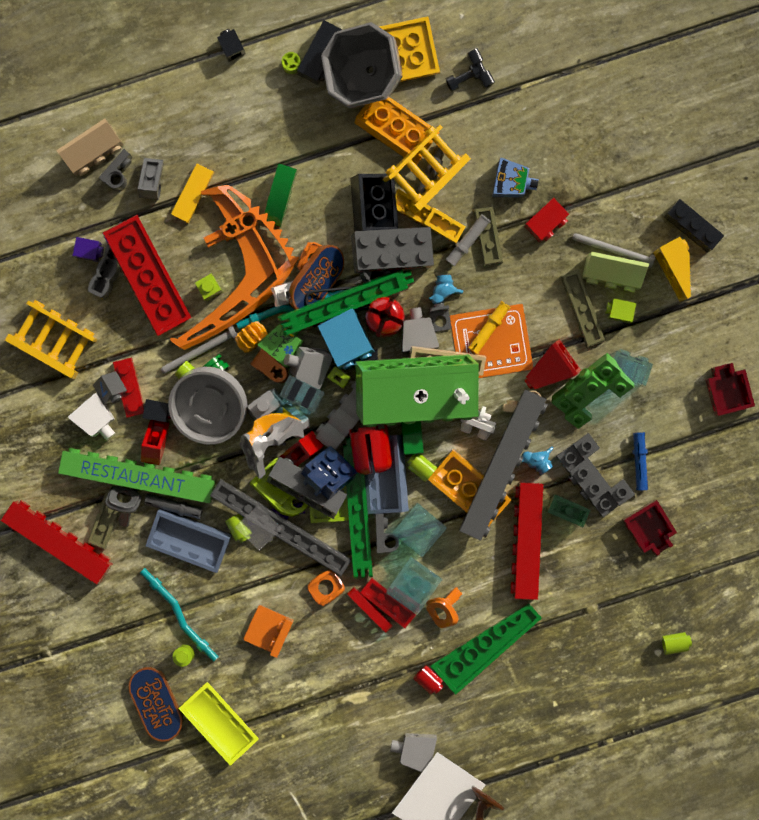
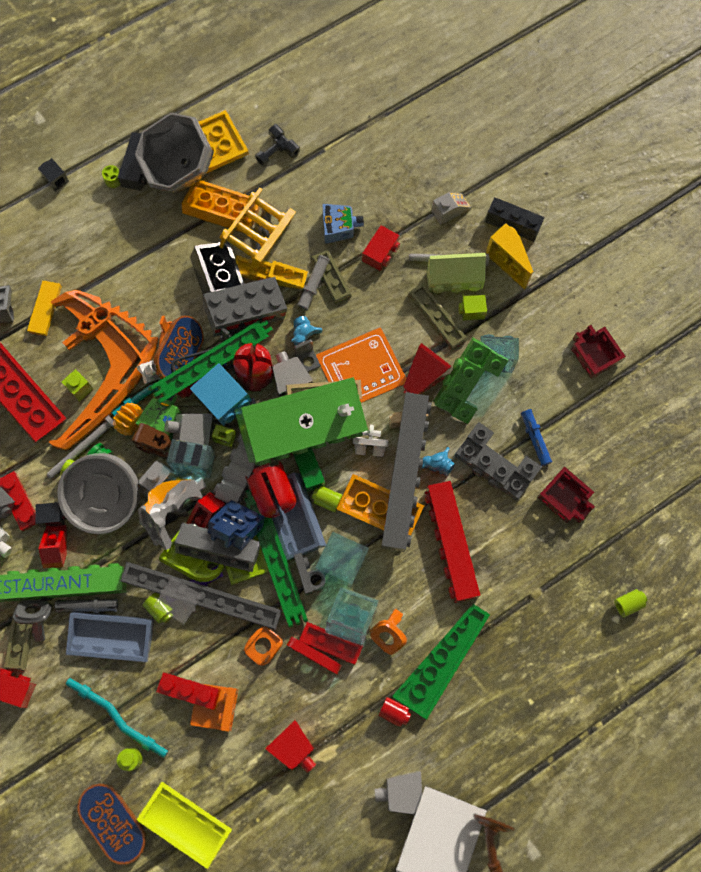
camera: 15 degrees left, 15 degrees down
green slope [264,163,298,227] -> none
yellow pin [468,301,511,354] -> none
clear green brick [545,494,591,527] -> none
none -> red plate [157,672,221,710]
none -> red torso [265,720,316,773]
none -> light grey slope [431,192,471,225]

